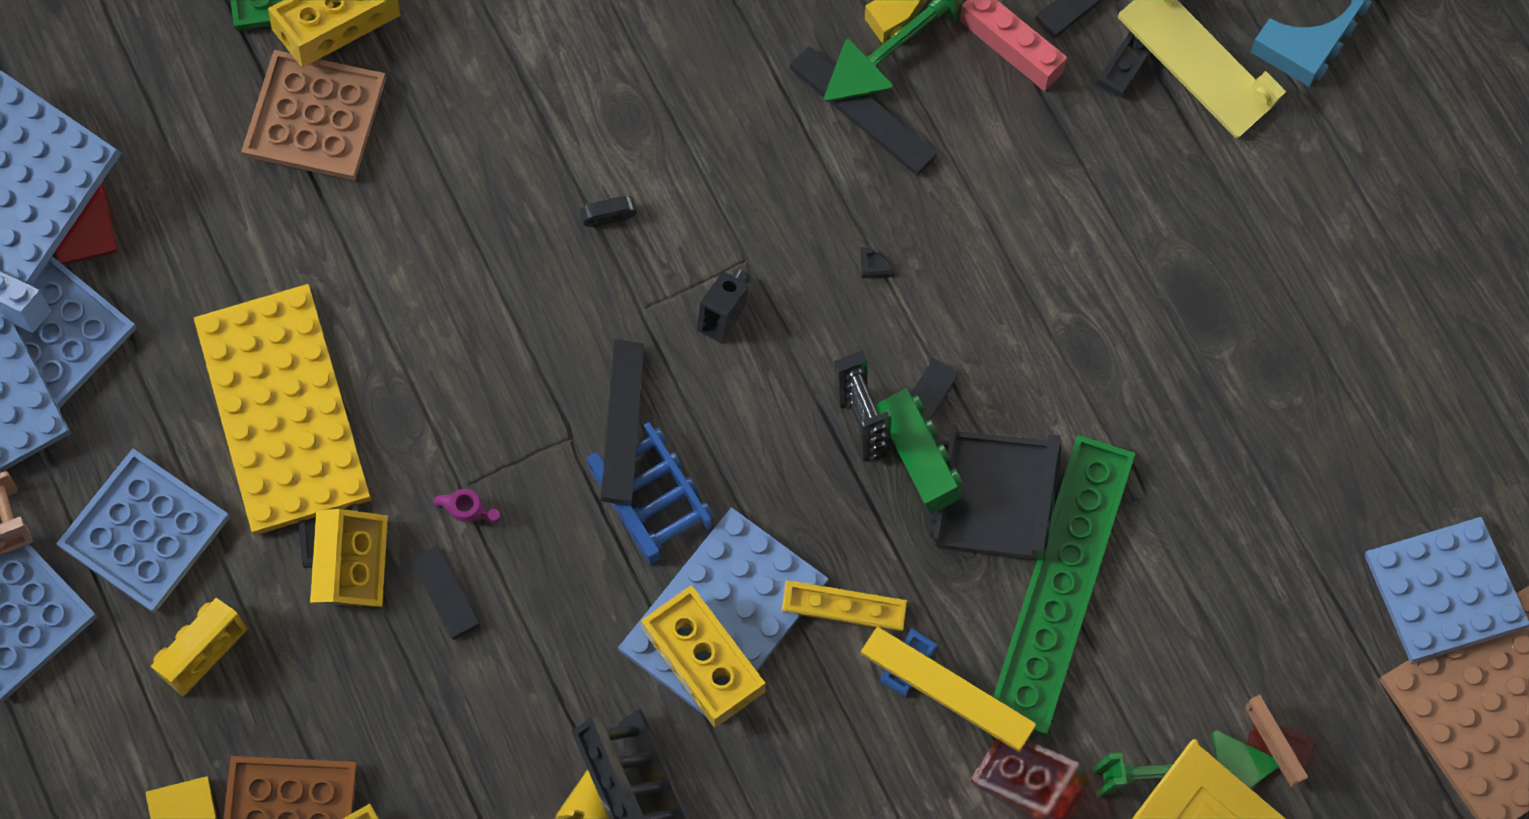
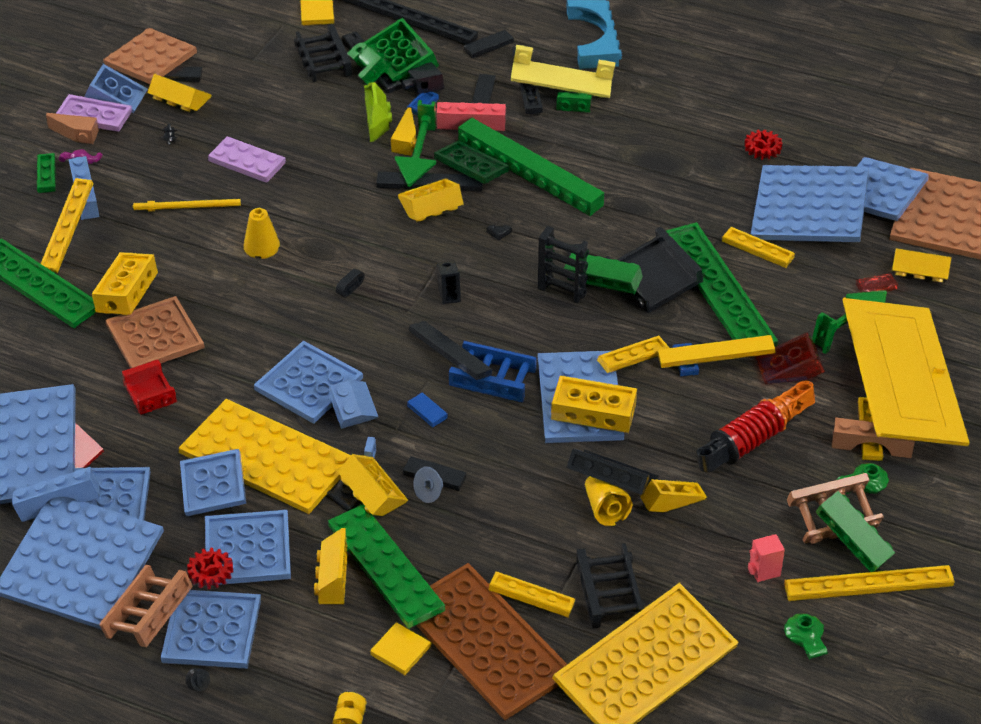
camera: 40 degrees left, 25 degrees down
magenta piece [433,488,500,523] -> none
nougat tile [1245,694,1308,788] -> none
none -> red panel [122,359,177,415]
none -> medium blue plate [180,449,246,516]
none -> red gear [187,547,234,589]
none -> yellow cone [244,208,280,259]
none -> medium blue plate [254,341,363,424]
none -> green plate [328,504,446,629]
none -> medium blue slope [329,380,378,429]
none -> medium blue tile [364,437,376,458]
none -> yellow slope [398,179,464,221]
none -> blue tile [407,393,448,428]
none -> sand blue piece [413,467,443,503]
none -> dark green plate [434,141,509,184]
none -> green brick [458,118,604,216]
none -> green bracket [556,92,592,112]
none -> yellow tile [722,227,795,268]
none -> red gear [744,129,783,160]
none -> medium blue plate [751,165,869,242]
none -> yellow slope [892,249,951,283]

